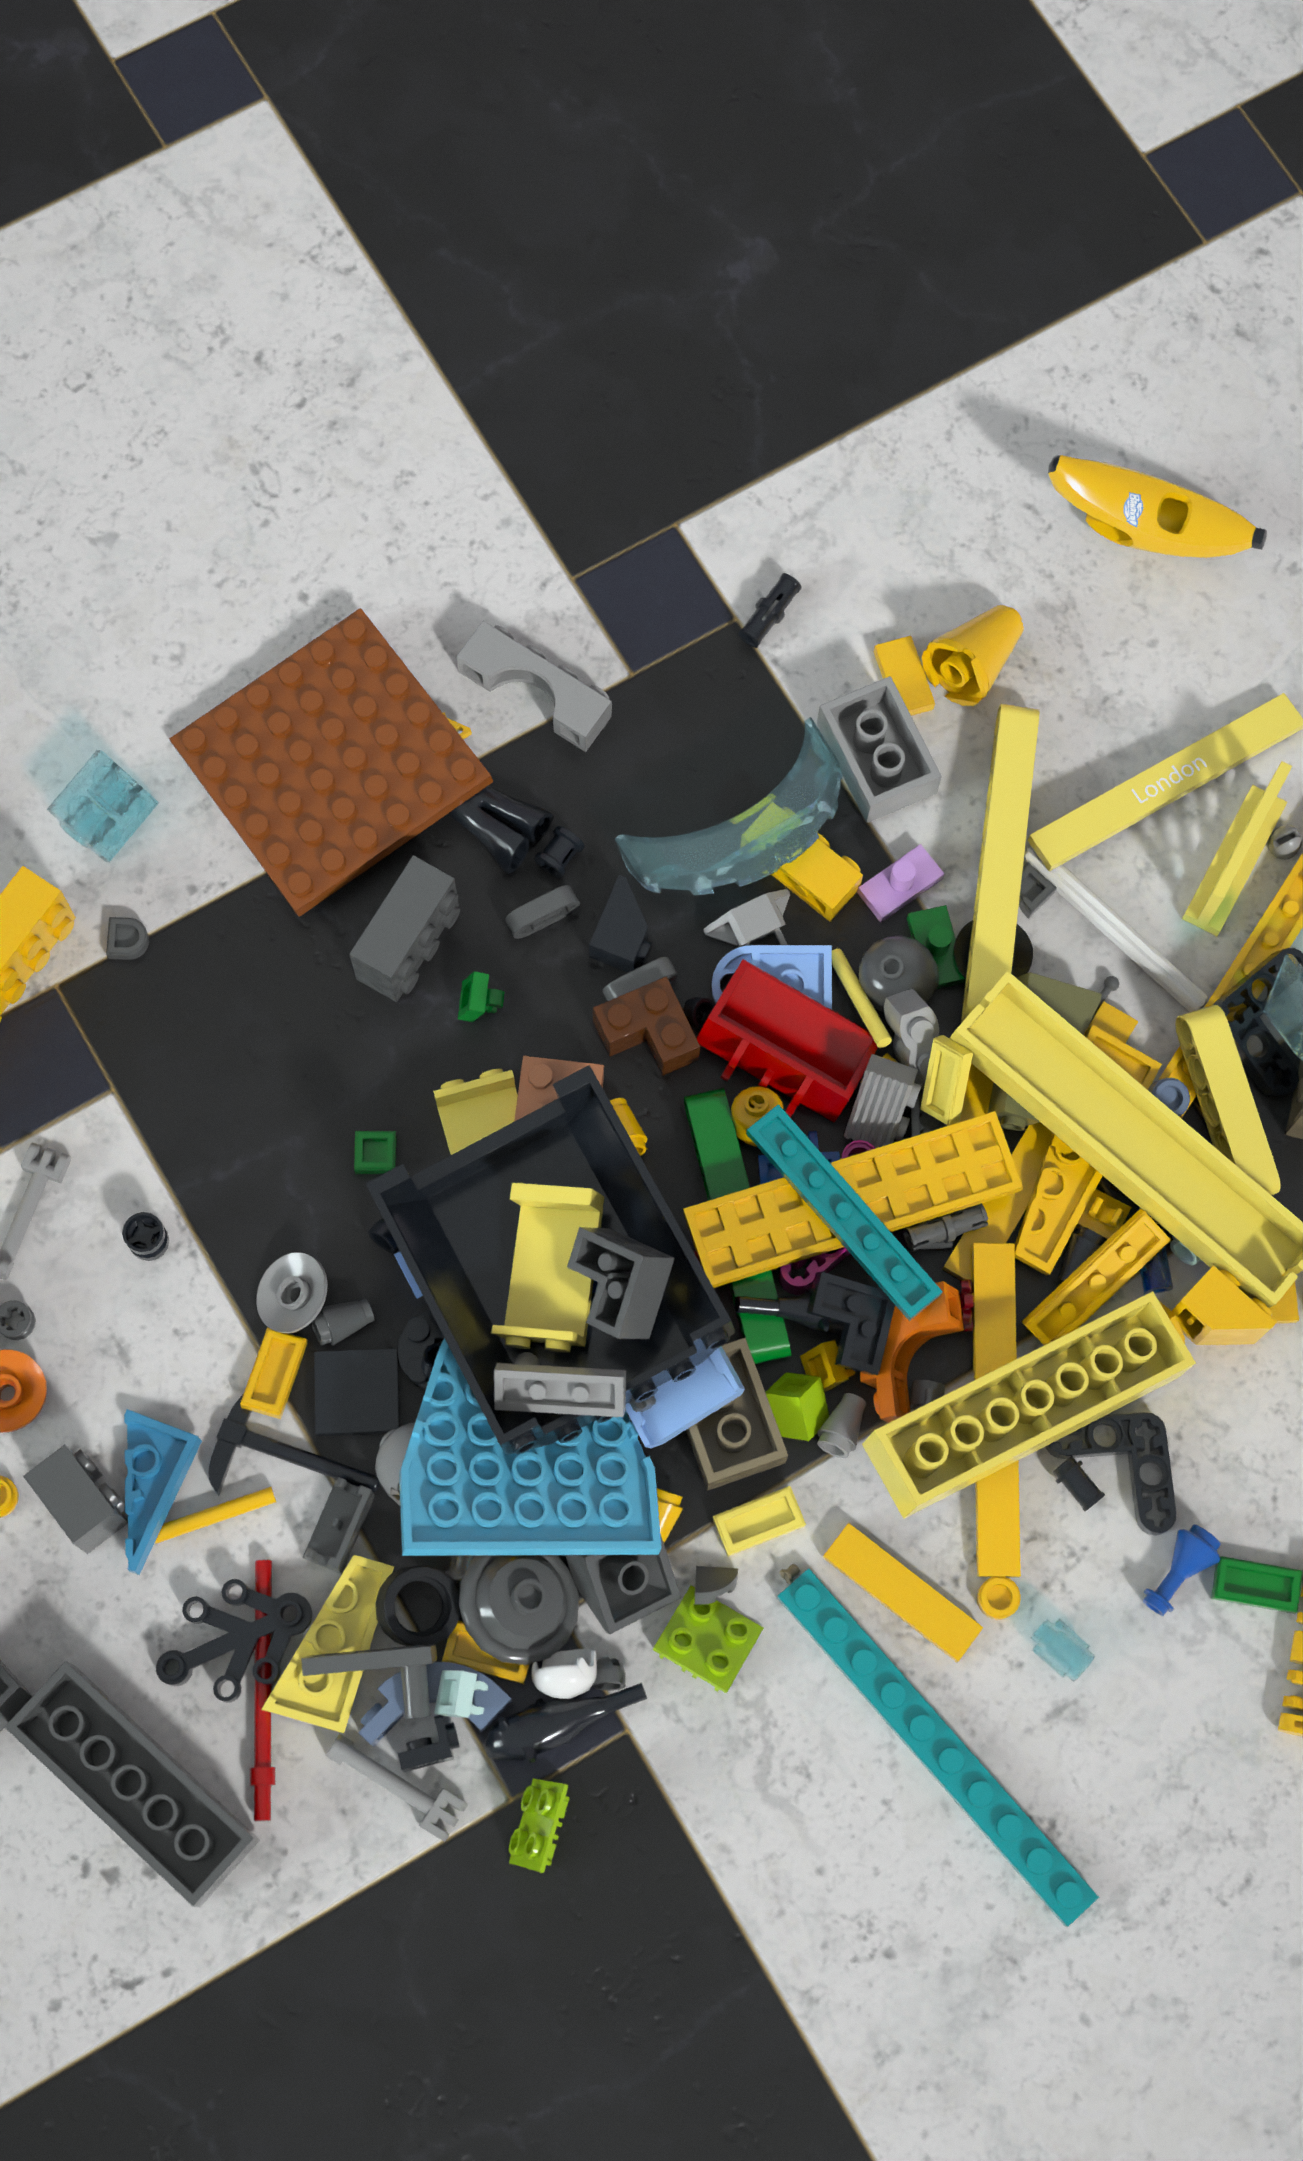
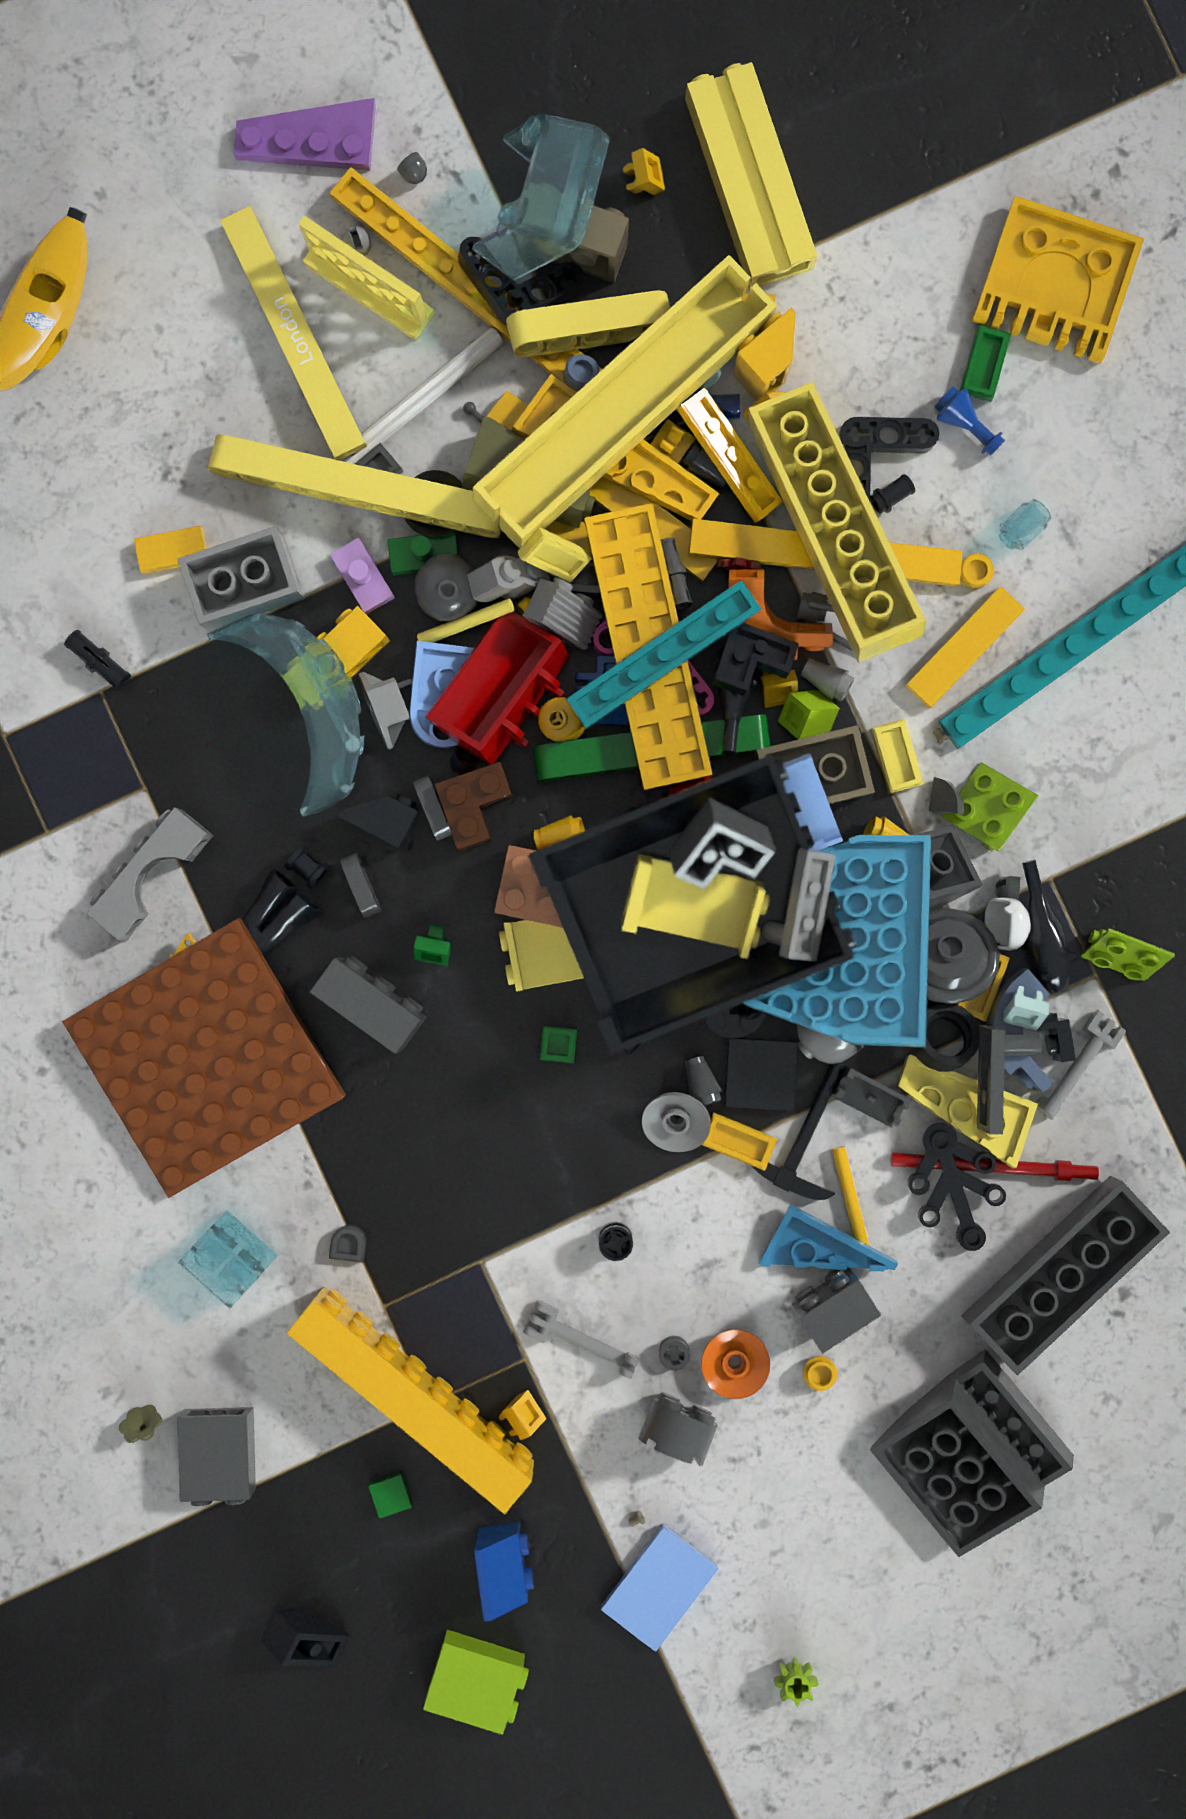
camera: 80 degrees left, 15 degrees up
yellow cone [921,605,1024,706] -> none

